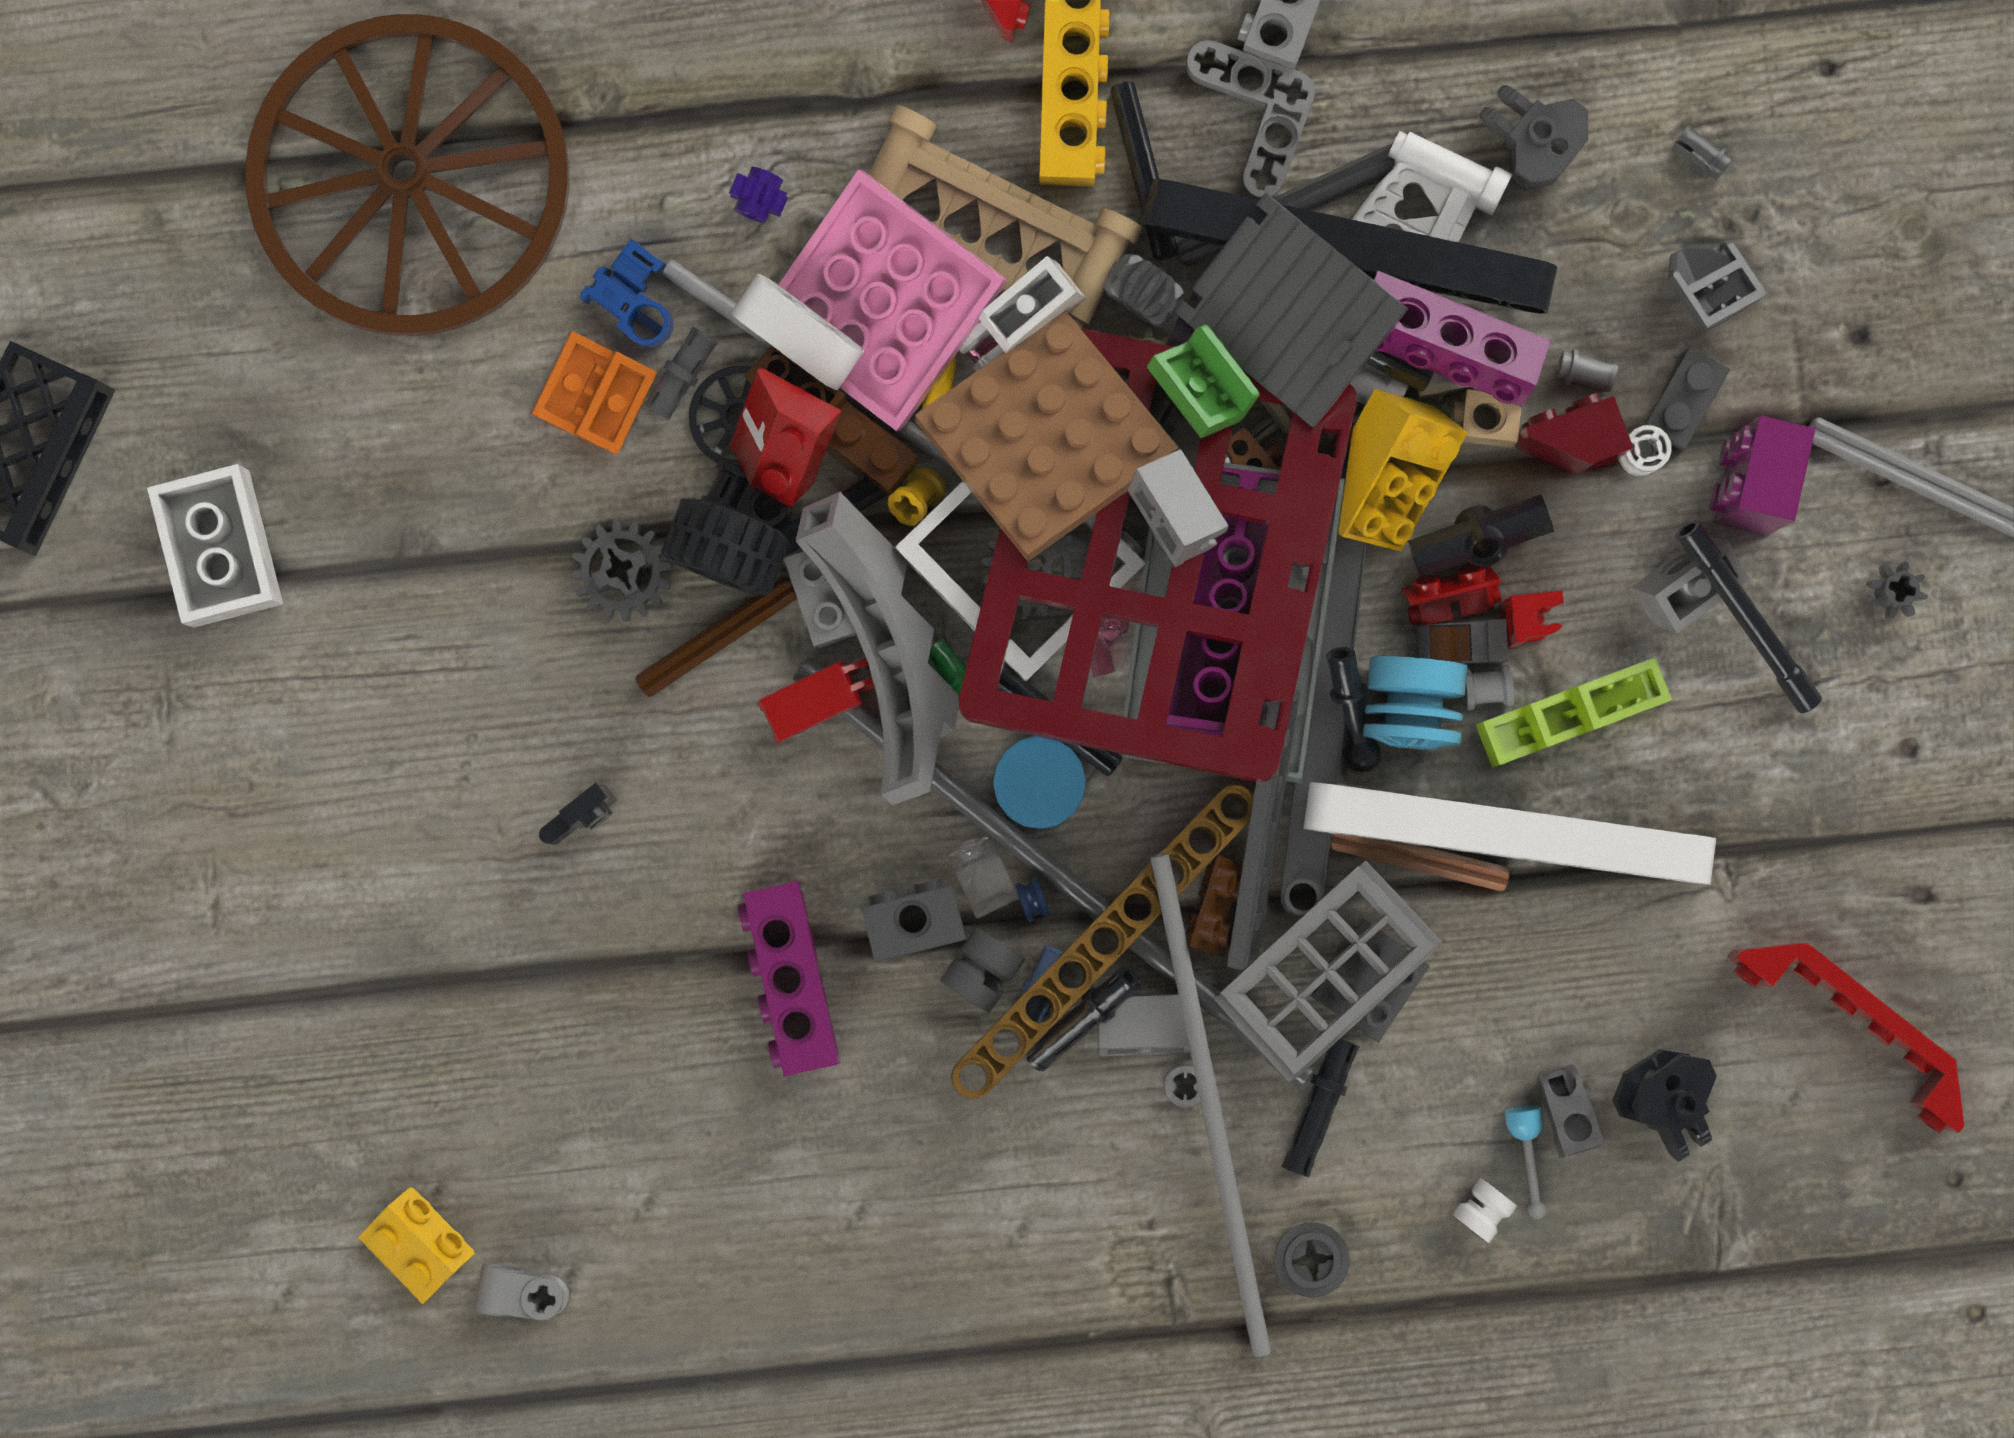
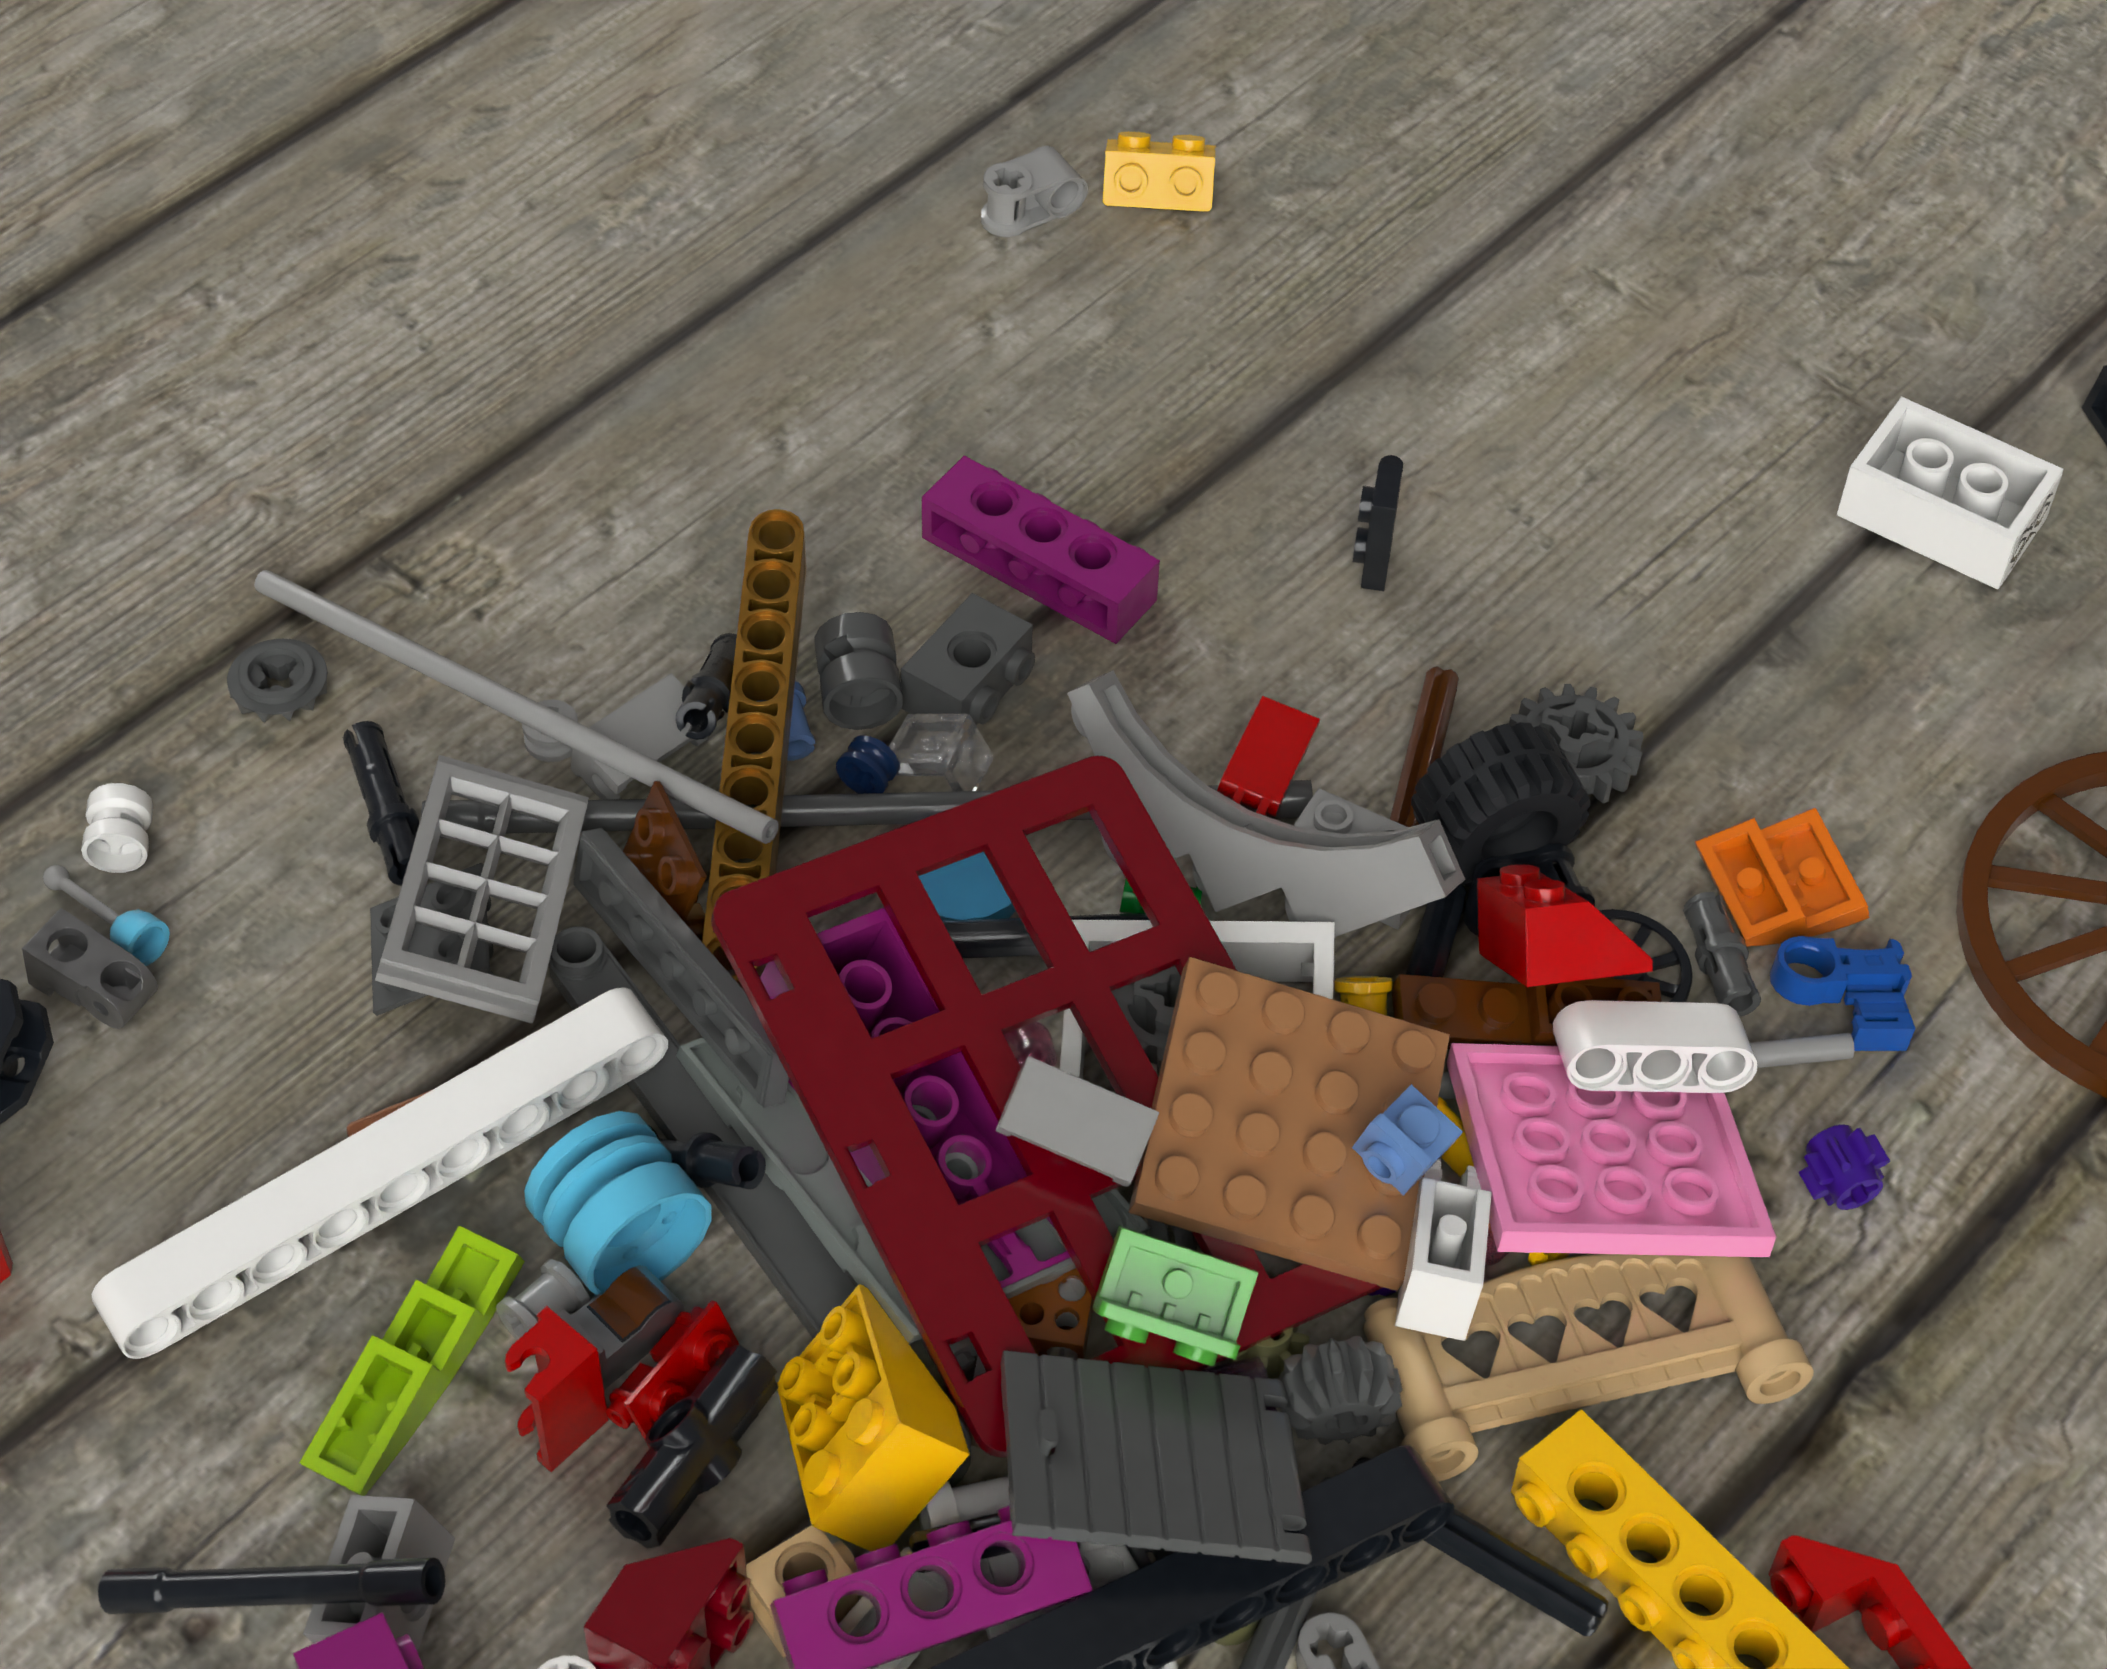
camera: 140 degrees right, 35 degrees down
none -> medium blue bracket [1352,1084,1463,1196]

